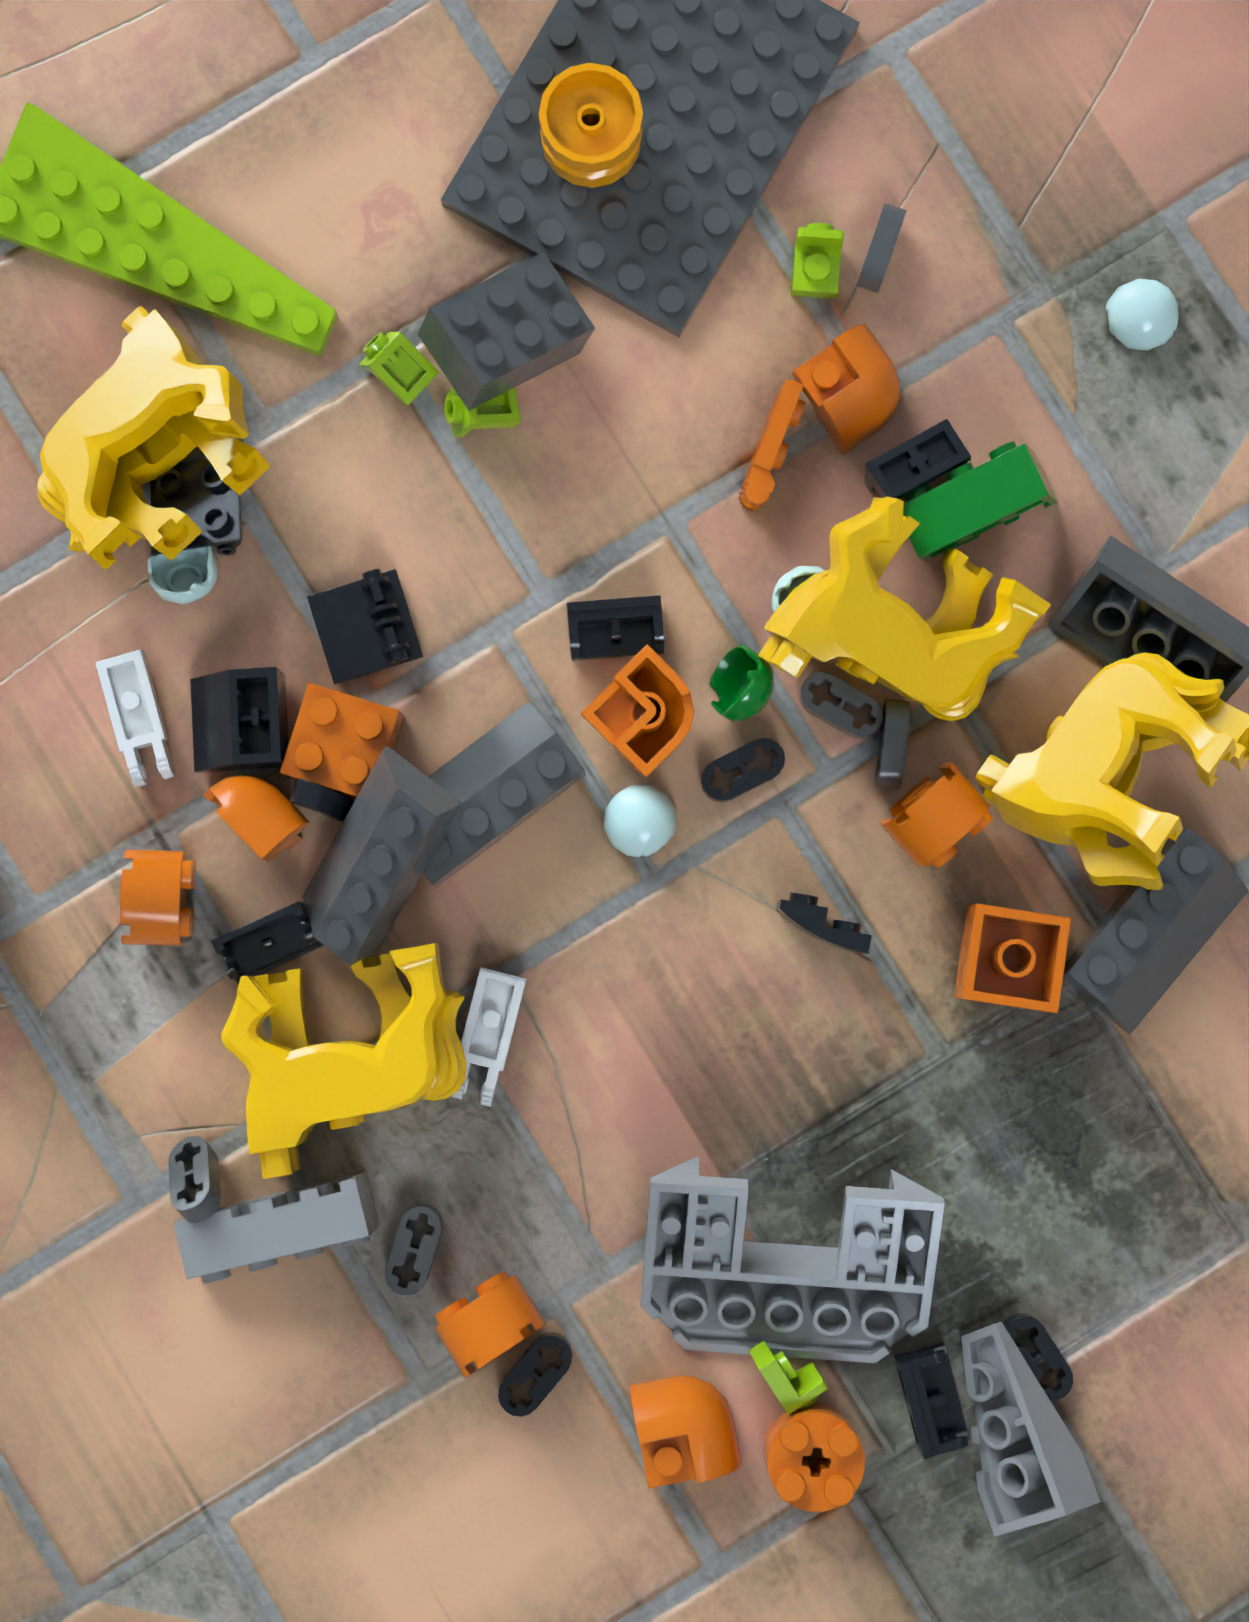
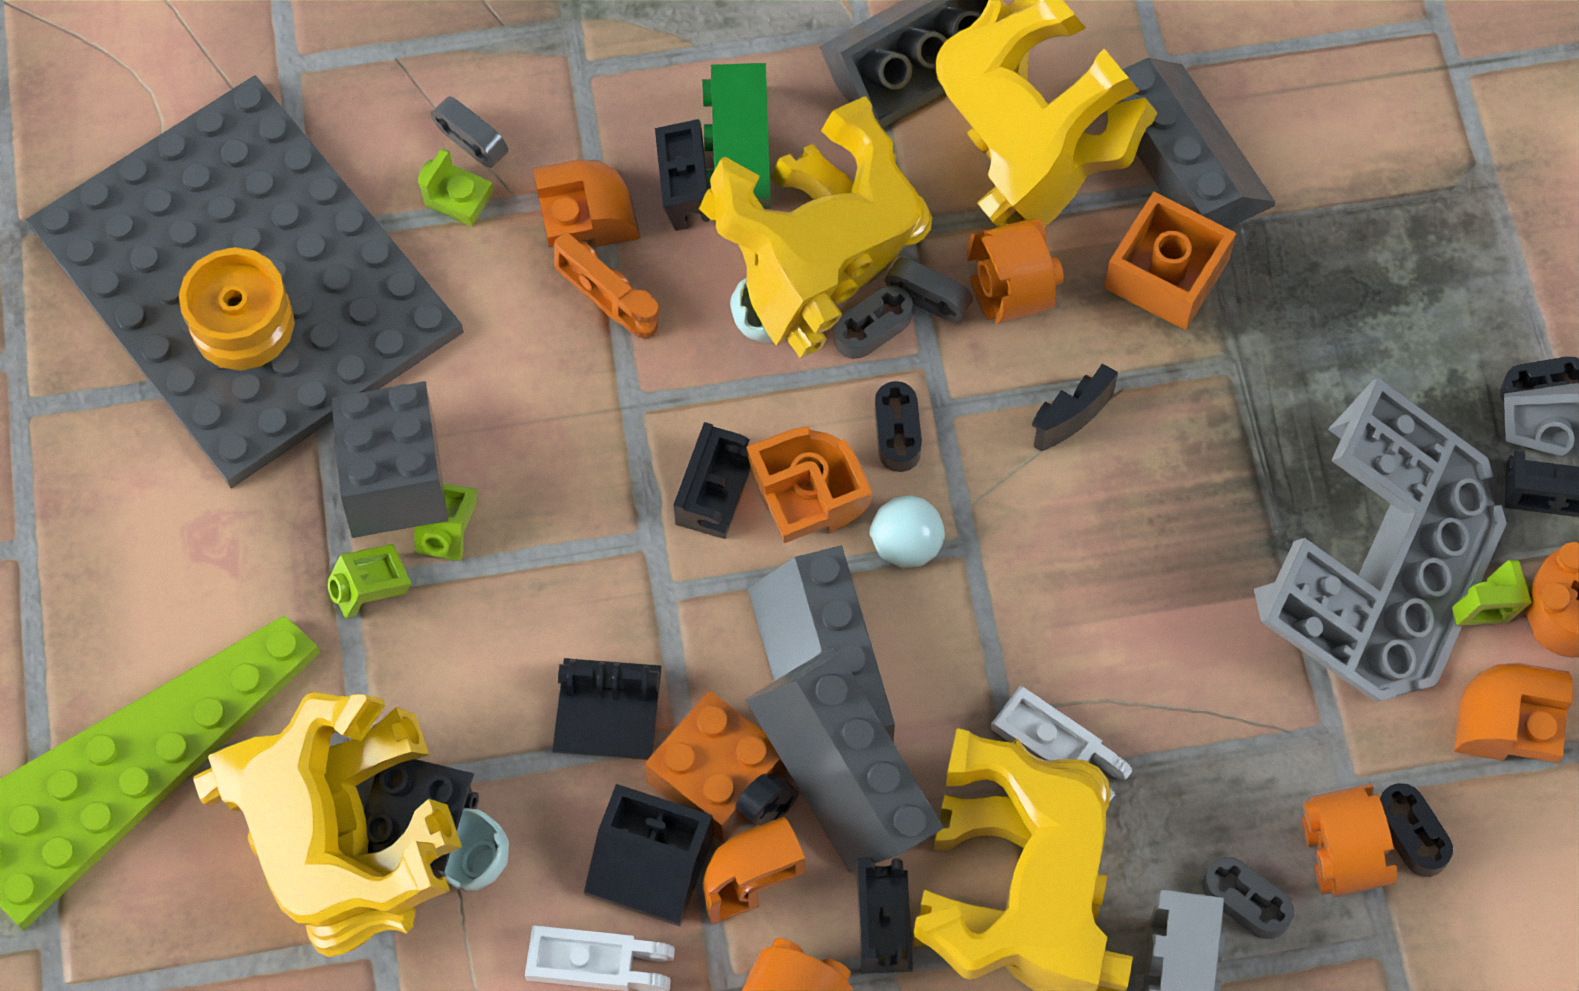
camera: 65 degrees left, 20 degrees down
green hair [710,644,774,721] -> none

